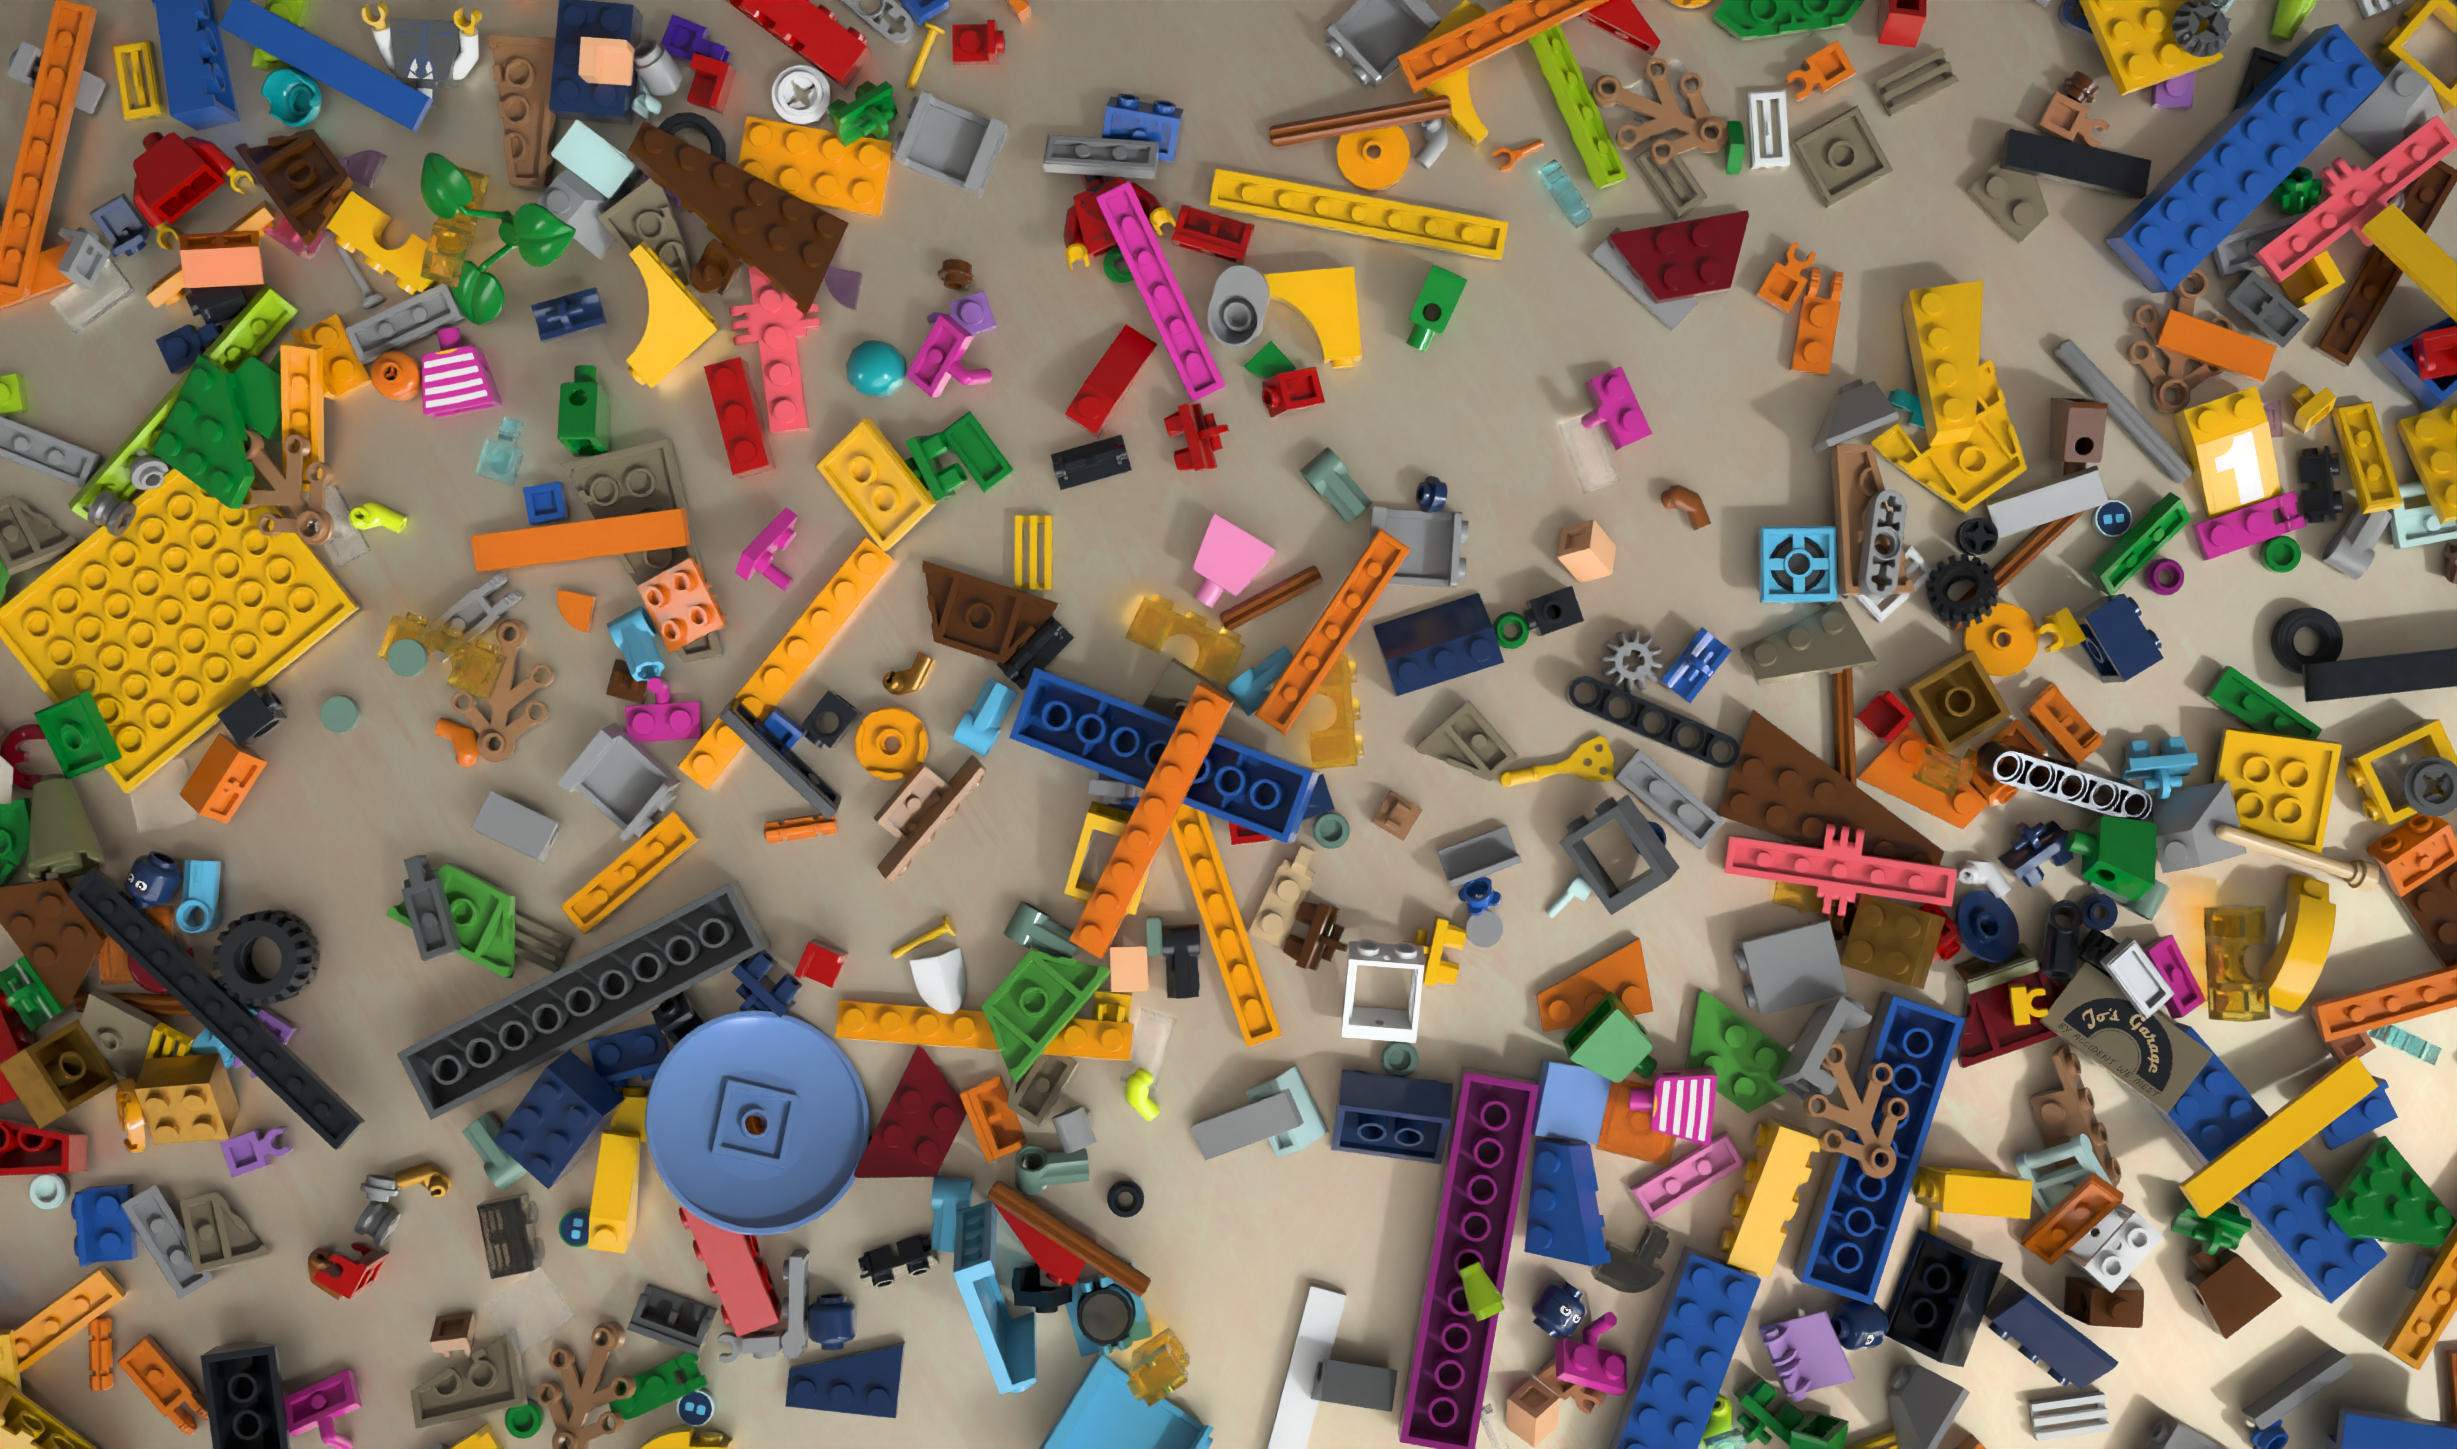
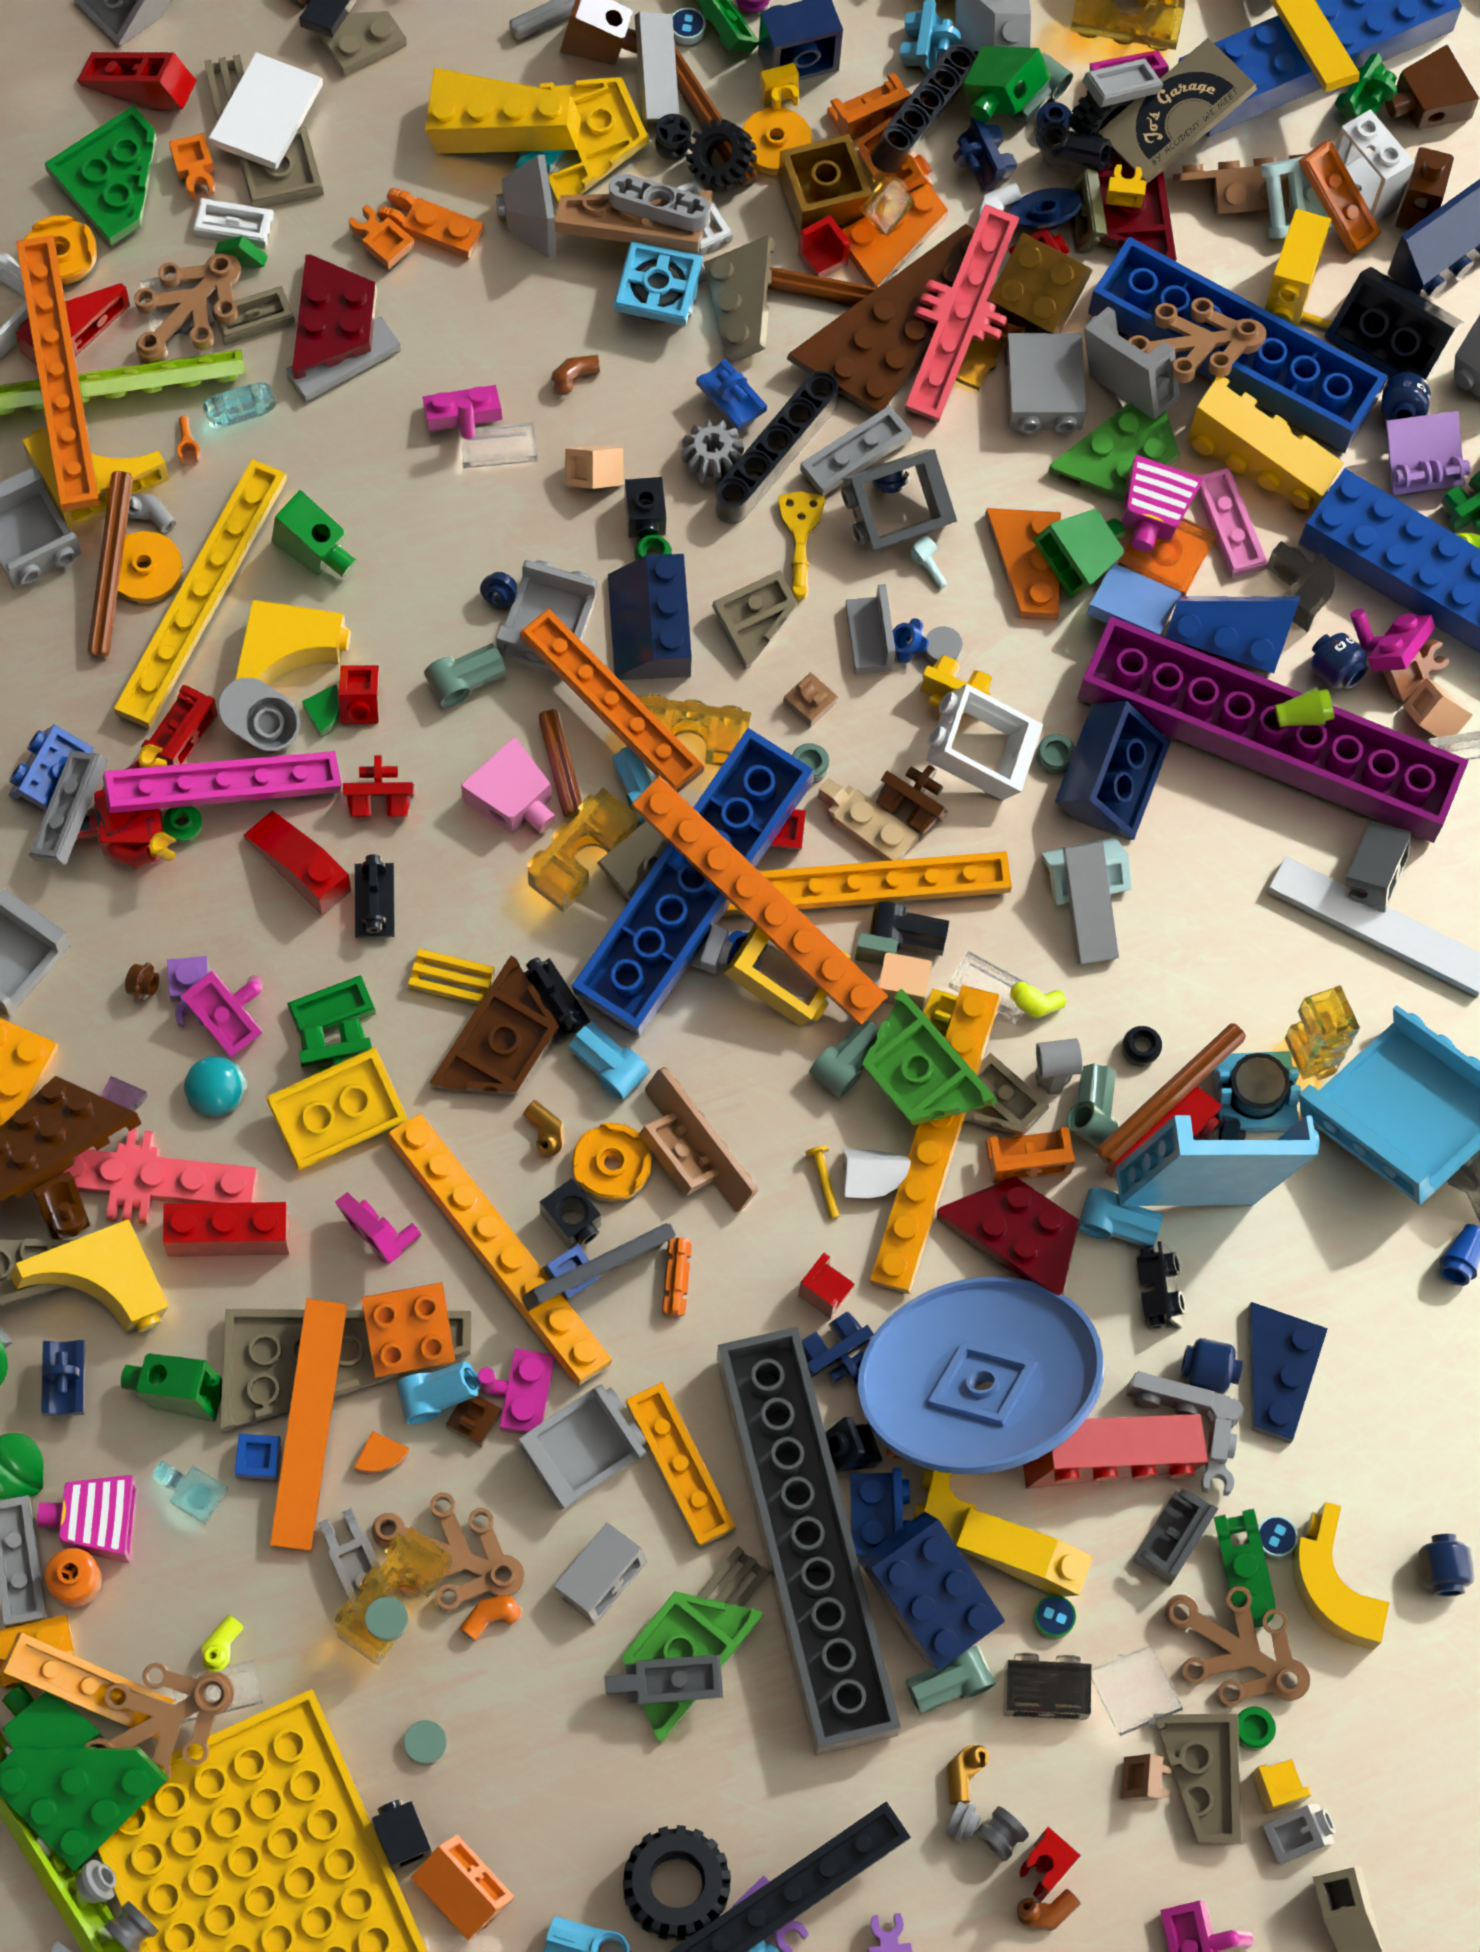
camera: 85 degrees left, 20 degrees down
none -> white tile [209,52,323,170]

